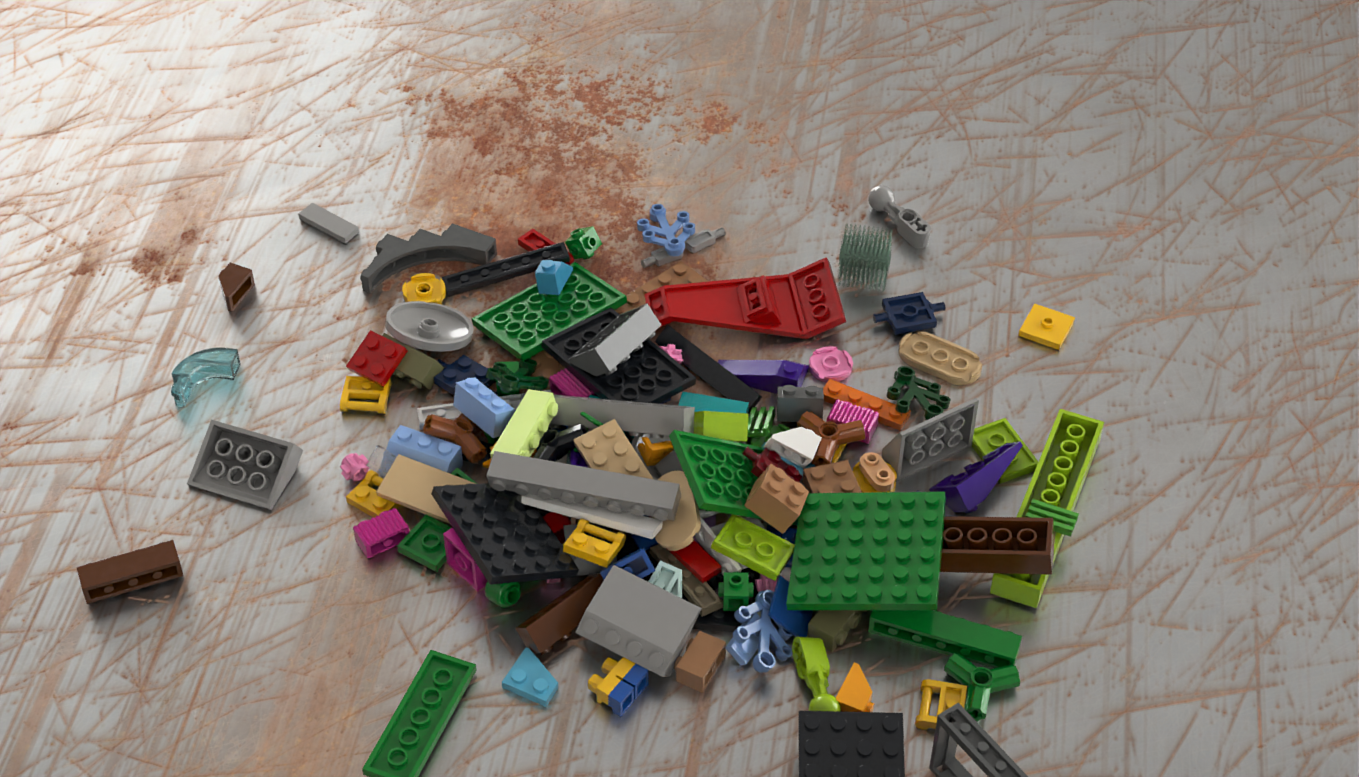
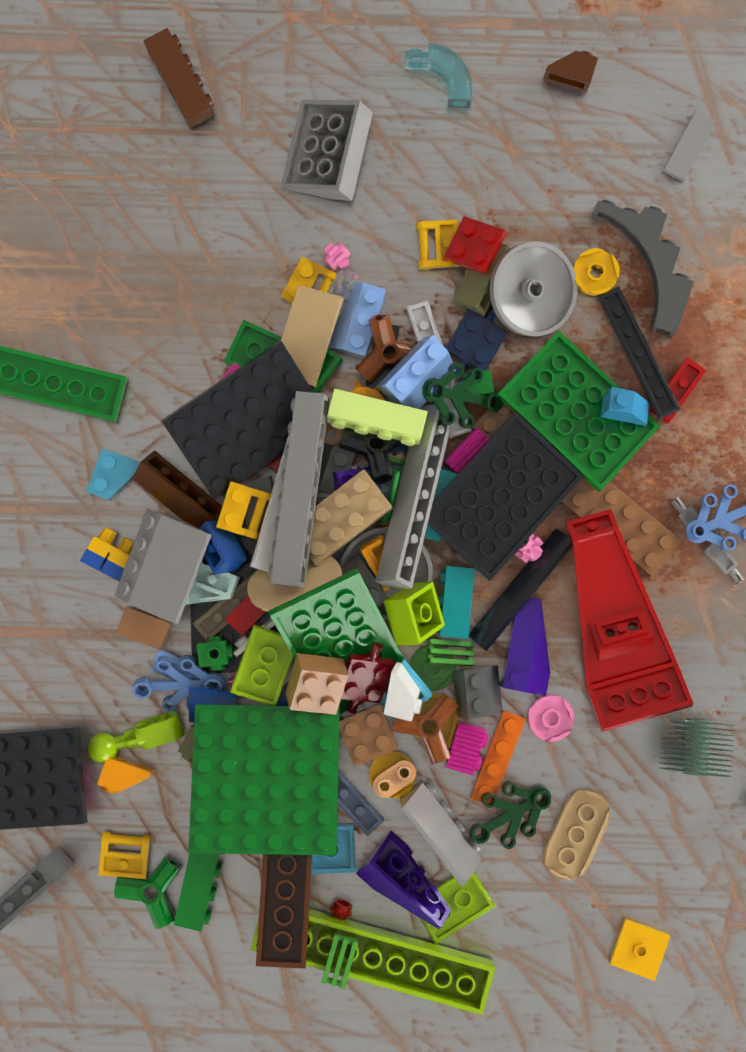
camera: 85 degrees right, 40 degrees up
dark pink brick [353,508,410,559] -> none
green brick [565,226,602,260] -> none
slope [568,303,661,376] -> none
dark blue plate [873,292,946,335] -> none

